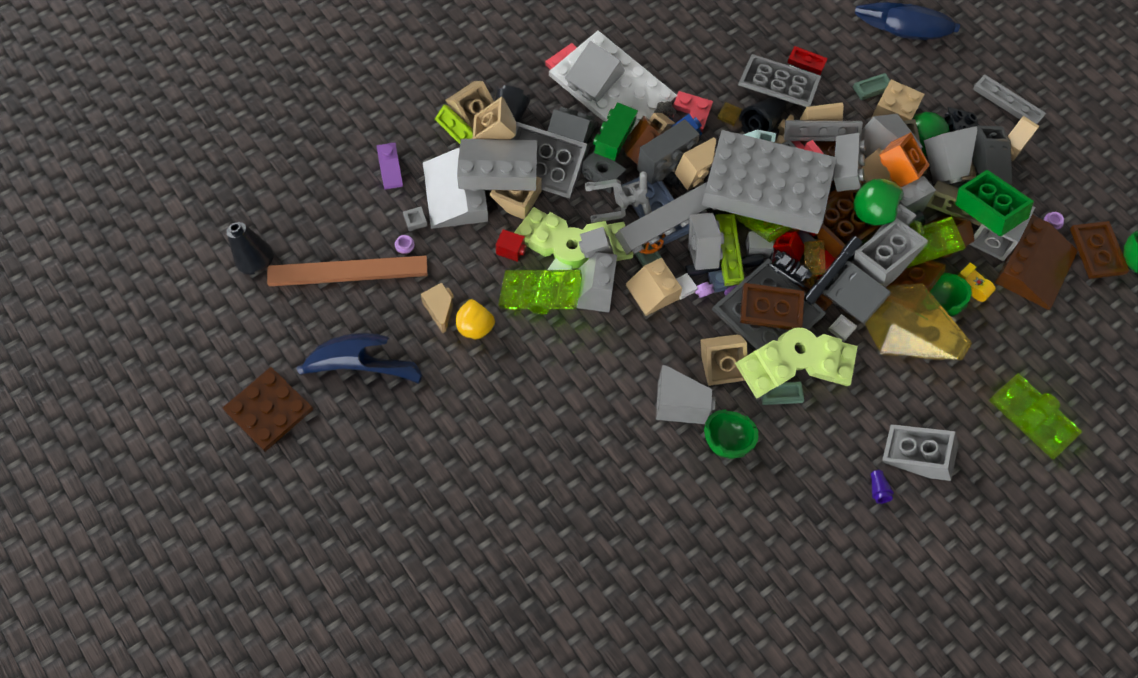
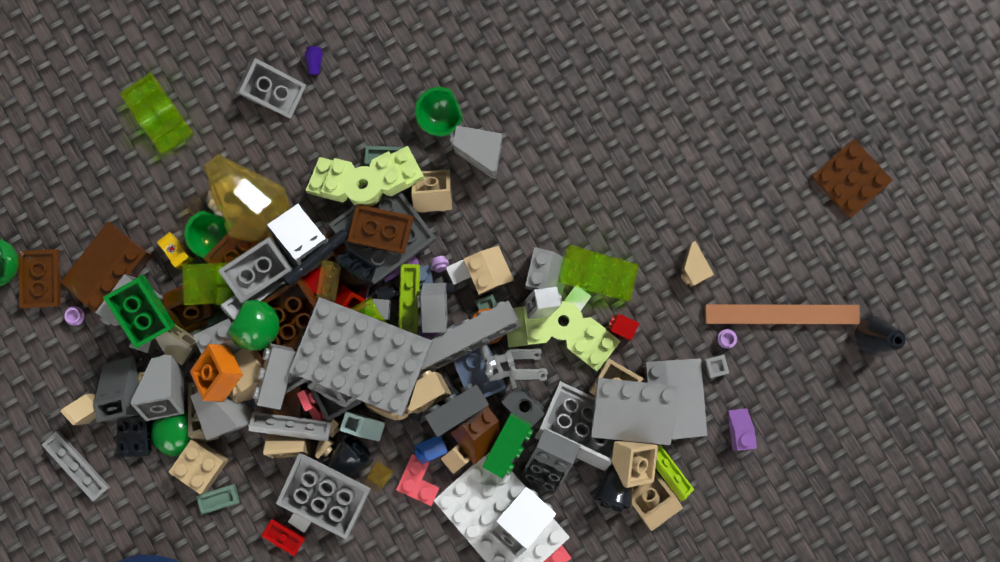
camera: 170 degrees left, 20 degrees up
dark blue piece [297,333,422,384] -> none
yellow piece [456,299,496,340] -> none
clear smoke plant [654,101,676,121] -> none
white tile [828,314,857,342] -> none

